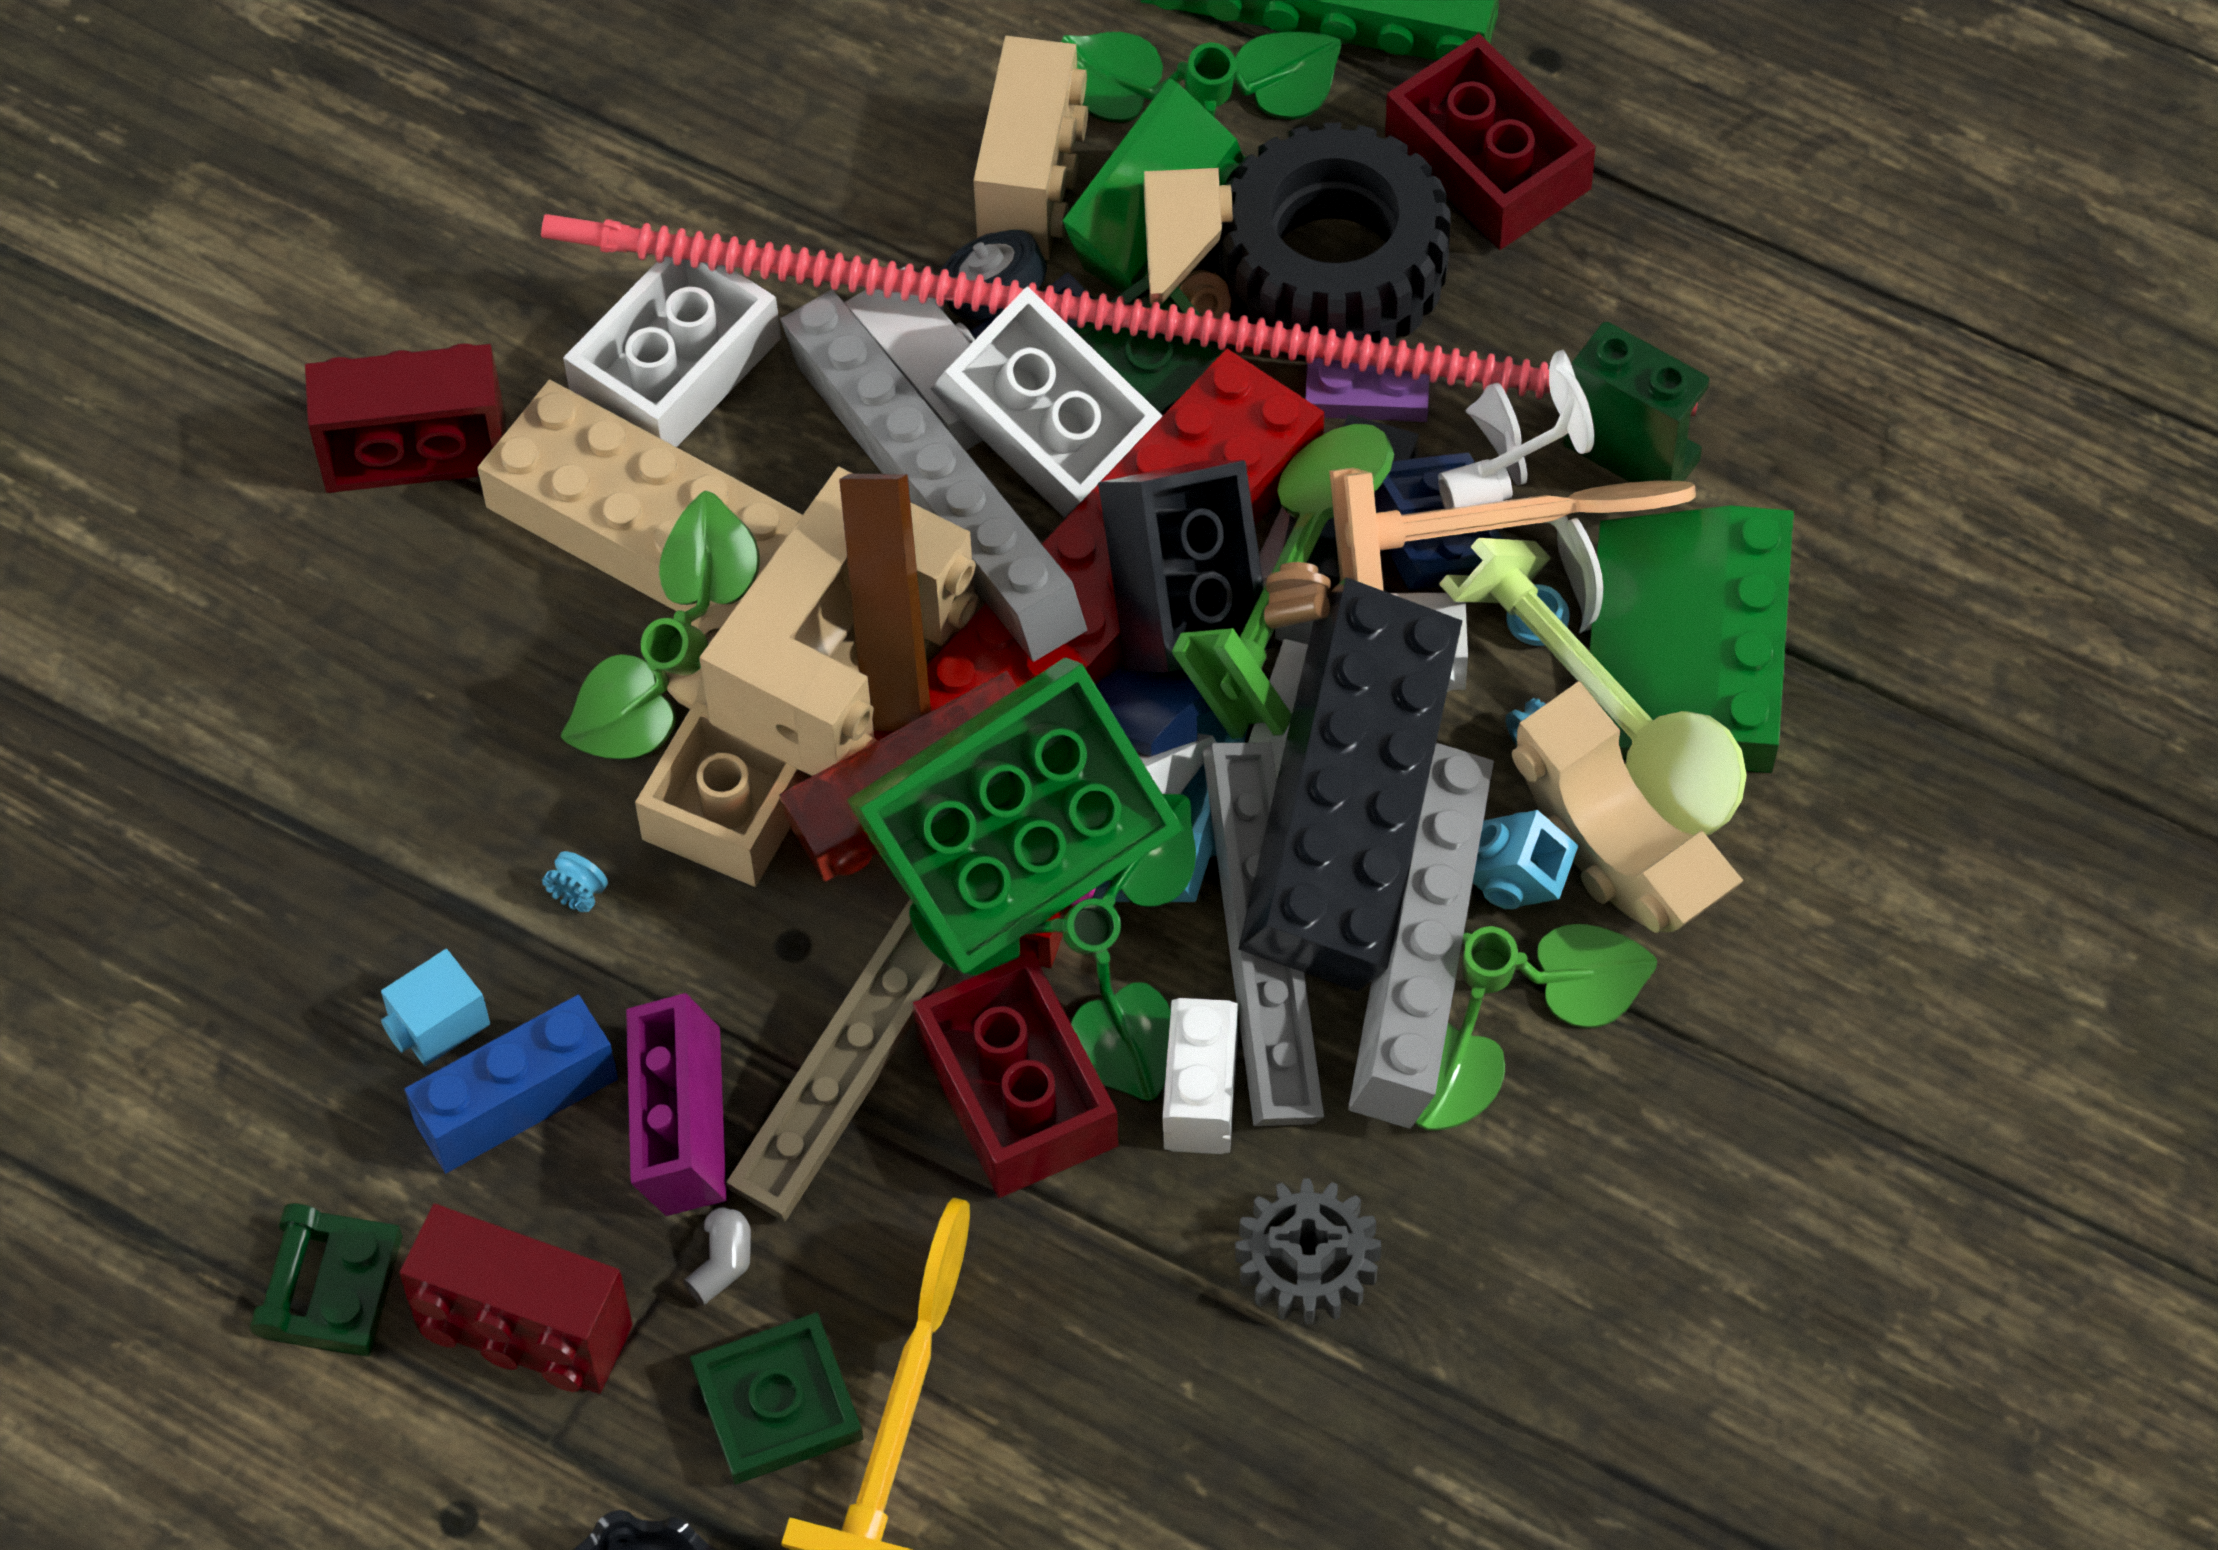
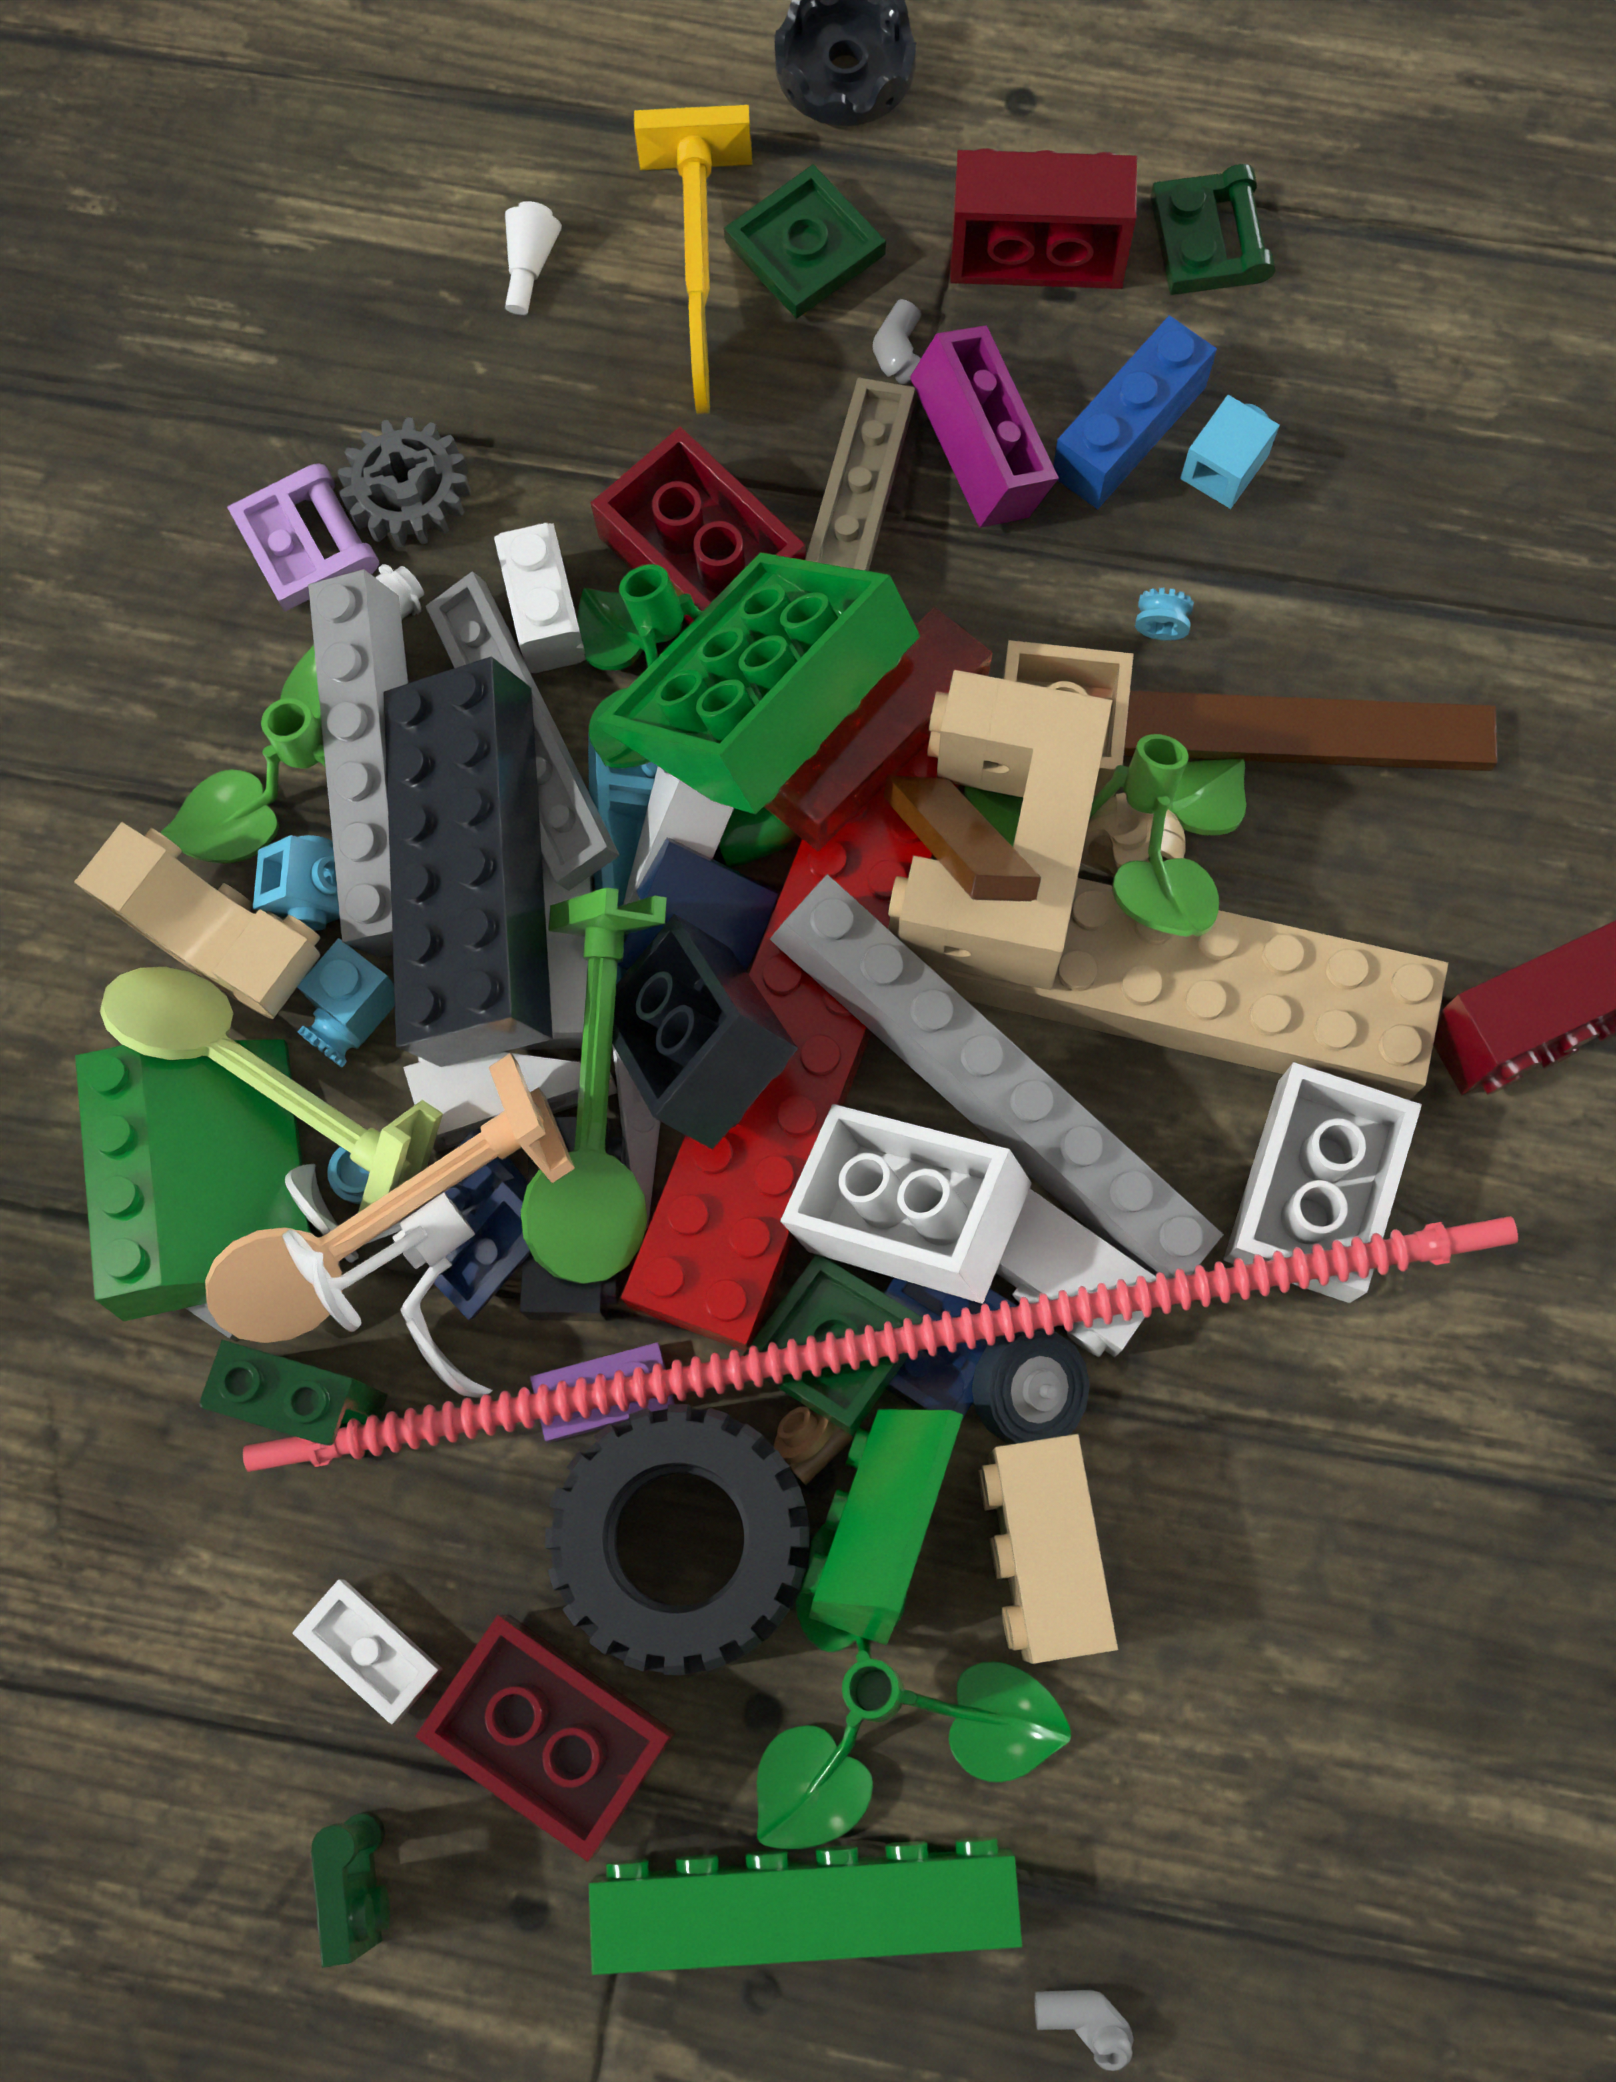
camera: 165 degrees right, 15 degrees up
tan slope [1143,168,1233,304] -> none
medium nougat plate [1264,562,1331,629] -> none
none -> lavender plate [227,464,379,612]
none -> white plate [292,1579,443,1725]
none -> medium azure brick [297,938,395,1044]
none -> dark green plate [311,1812,390,1968]
none -> white plate [376,564,424,620]
none -> white cone [505,201,562,315]
none -> reddish brown tile [1124,691,1497,771]

